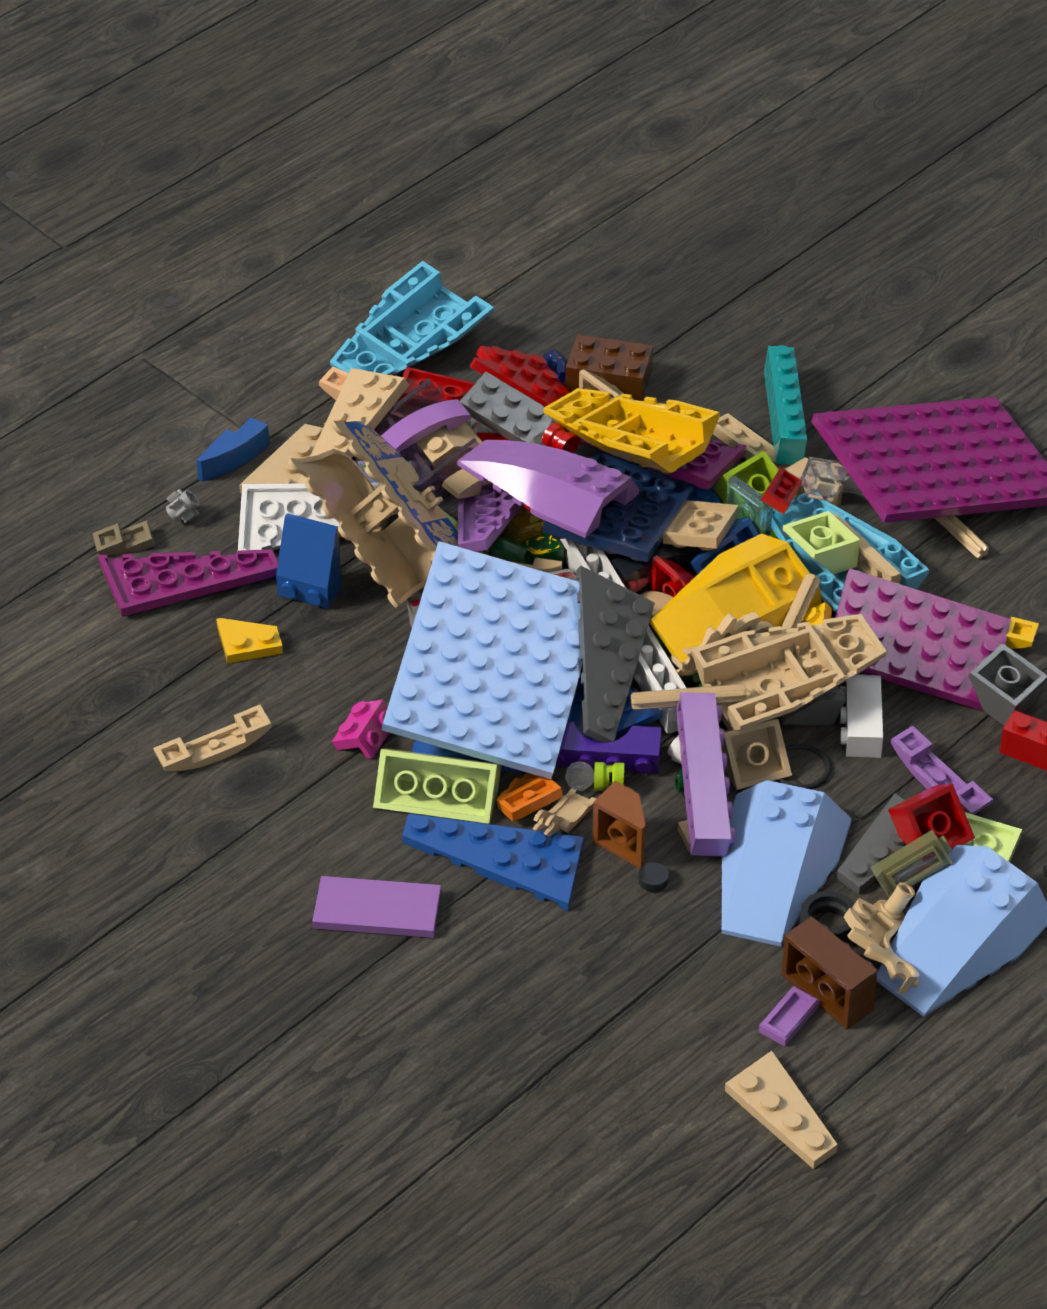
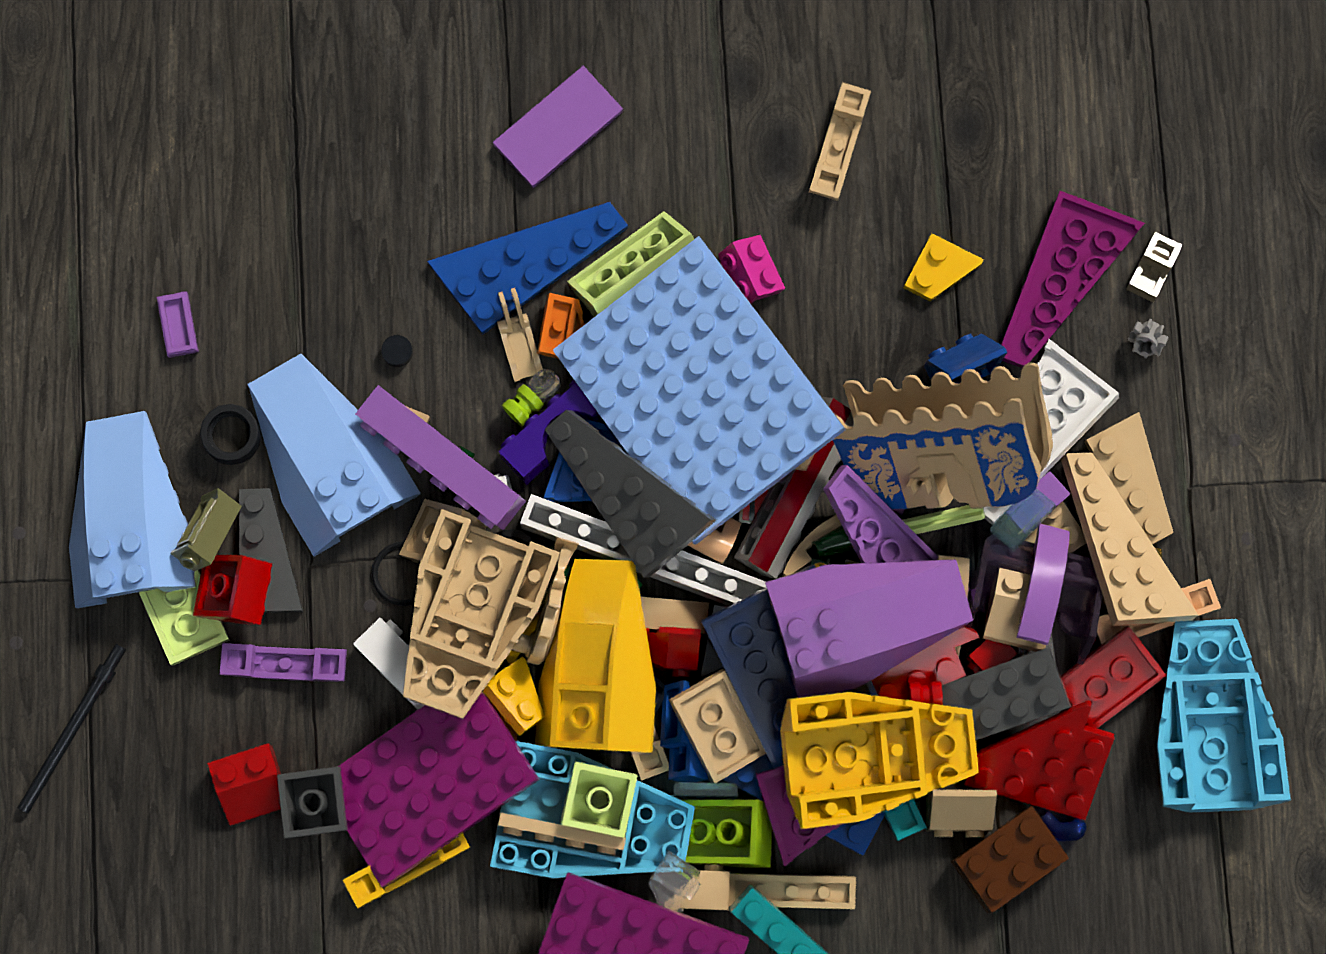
camera: 125 degrees right, 35 degrees up
blue slope [197,417,270,481] -> none
dark orange slope [593,781,646,869] -> none
tan axle [631,684,747,710] -> none
tan wing [725,1050,837,1169] -> none
red tile [760,467,803,515] -> none
tan axle [781,574,821,630] -> none
reddish brown brick [782,916,878,1030] -> none
tan animal [844,882,919,994] -> none

